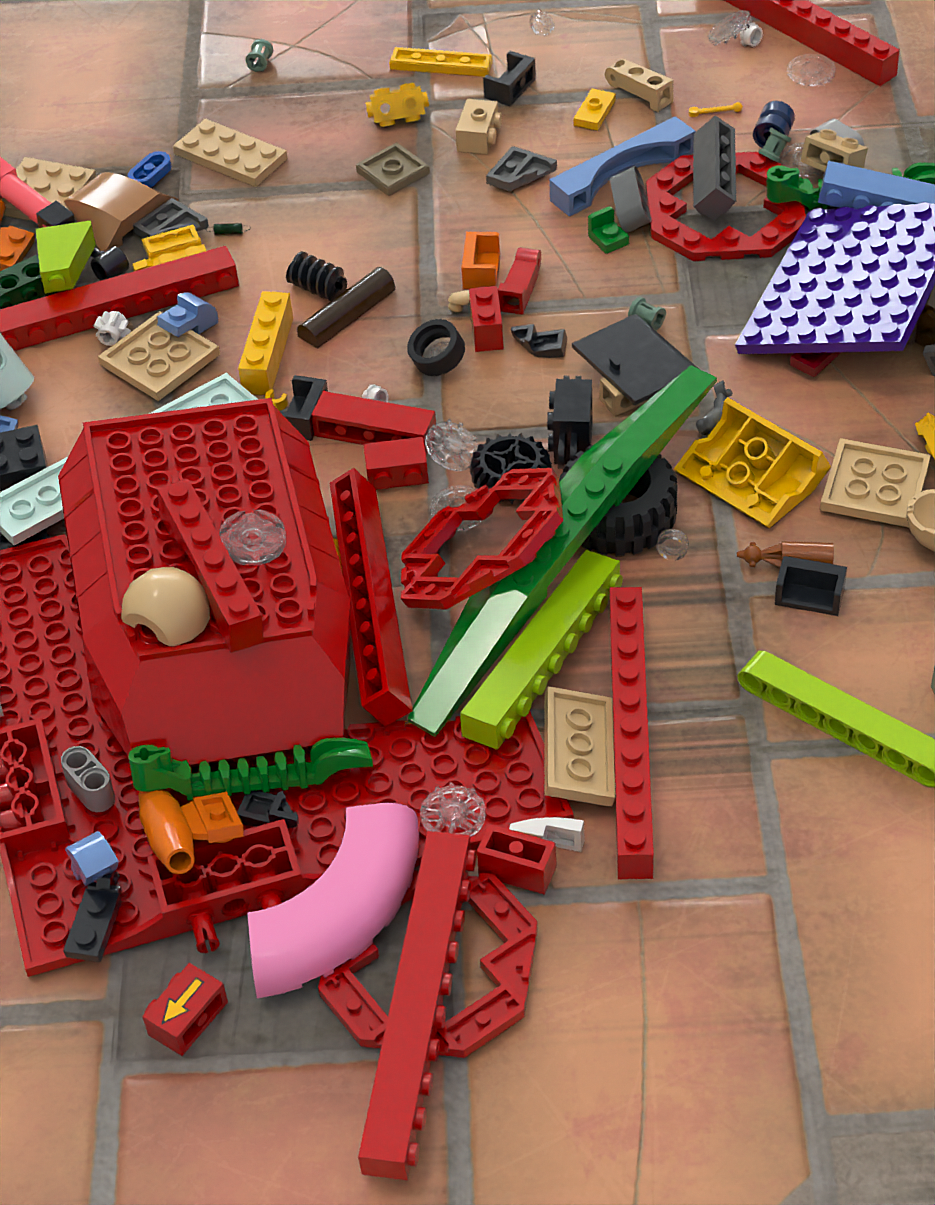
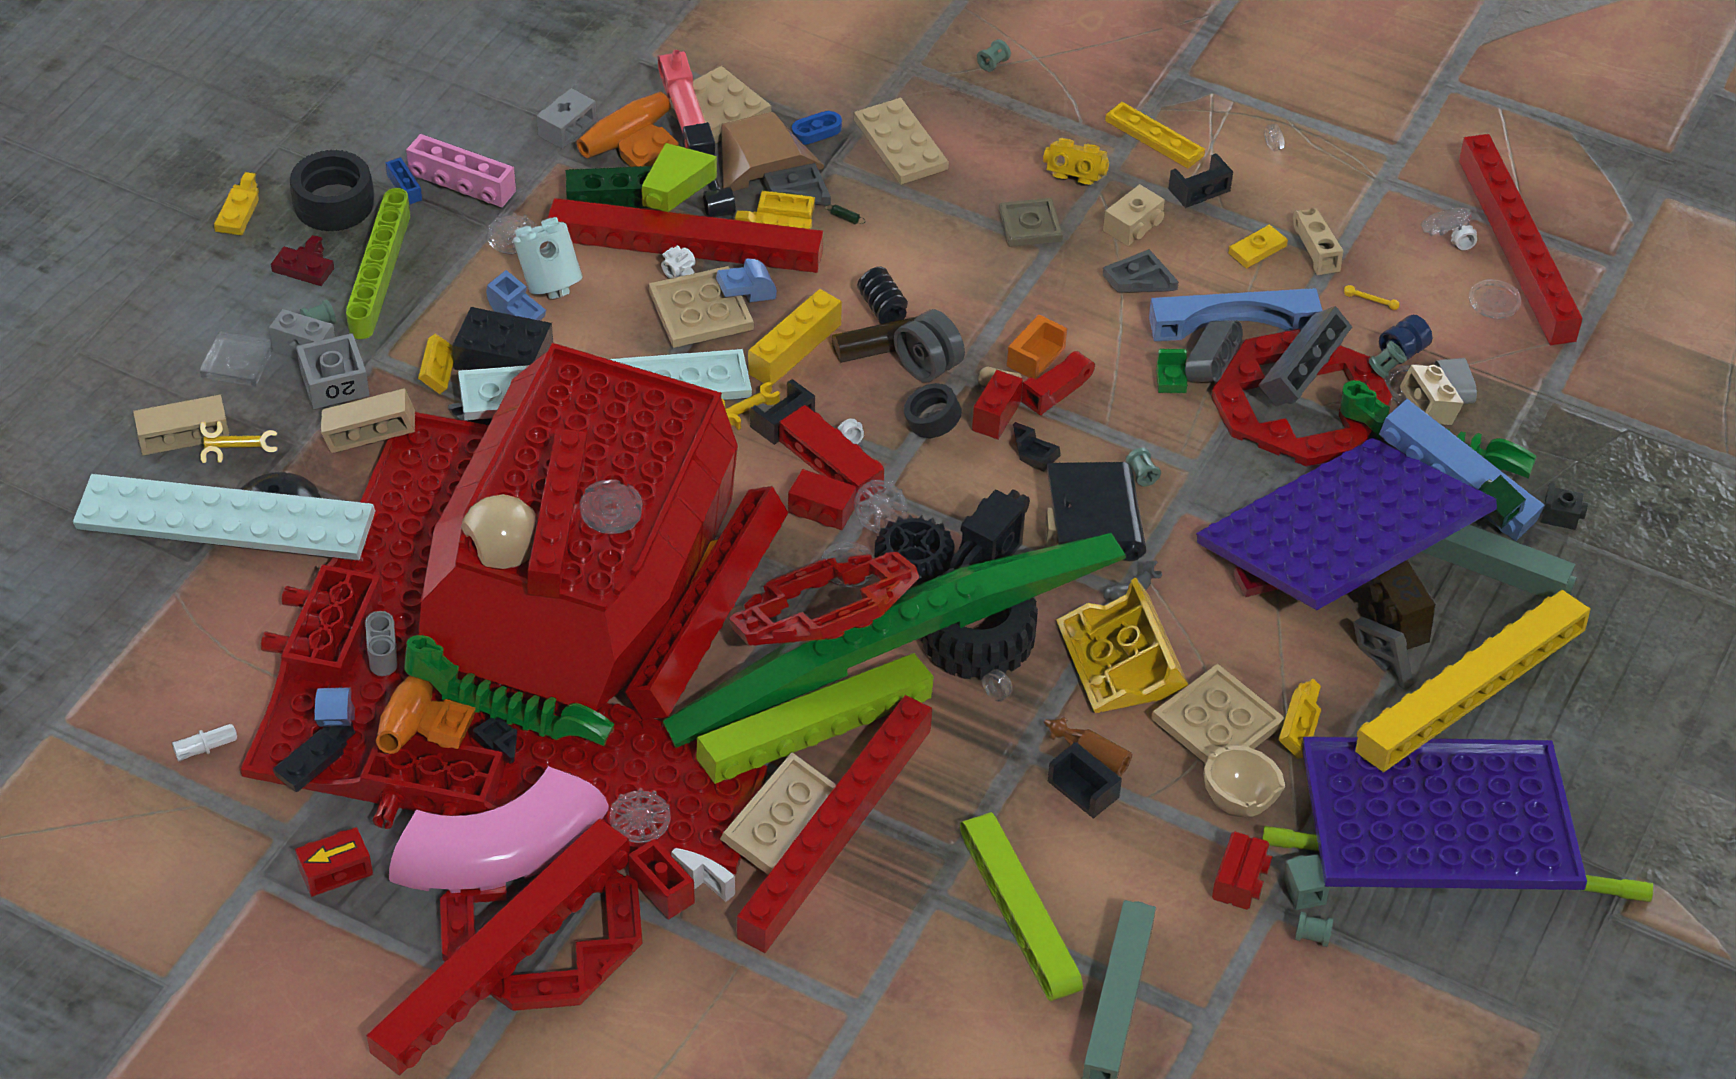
camera: 25 degrees right, 0 degrees up
none -> dark grey wheel [894,309,965,382]

